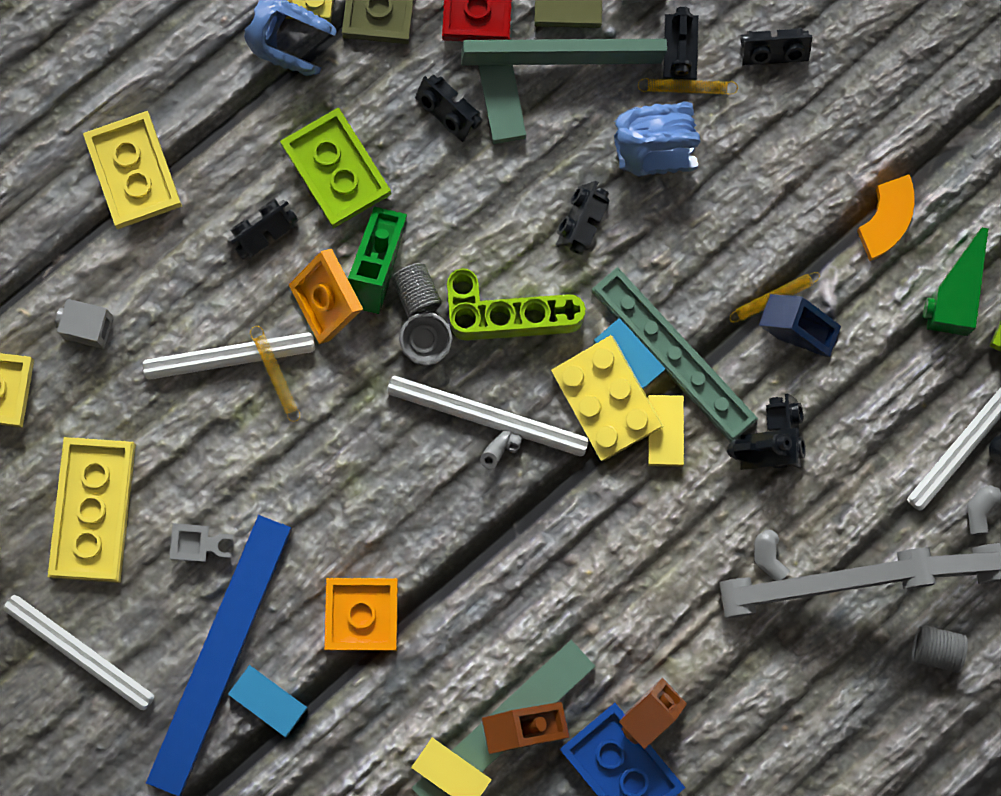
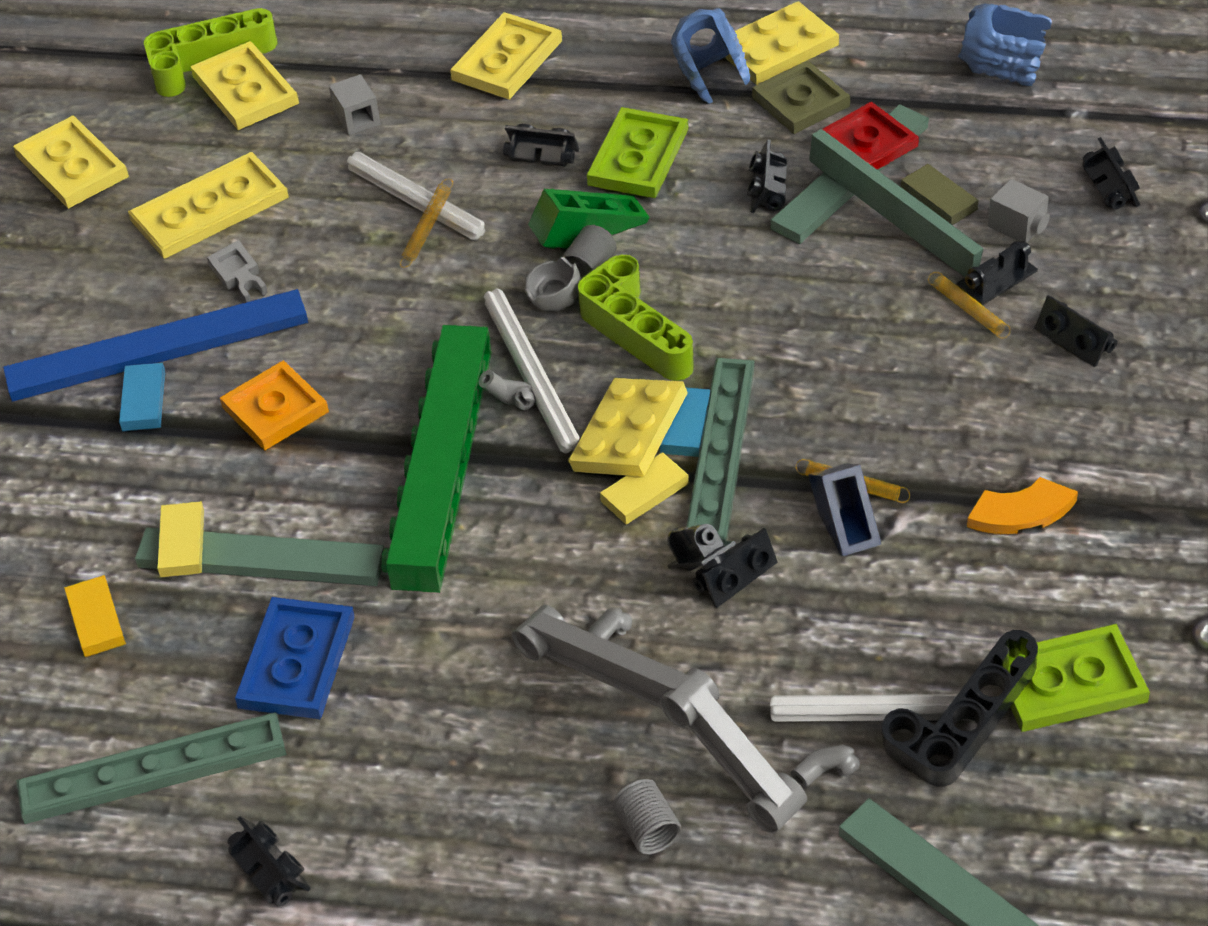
camera: 55 degrees right, 30 degrees down
white axle [3,595,154,710] -> none
light orange tile [289,249,363,344] -> none
dark orange slope [482,702,570,754] -> none
black hinge [556,181,610,255] -> none
medium blue piece [614,101,700,177] -> none
dark orange slope [619,677,687,749] -> none
green slope [923,227,989,336] -> none
none -> green brick [382,325,492,593]

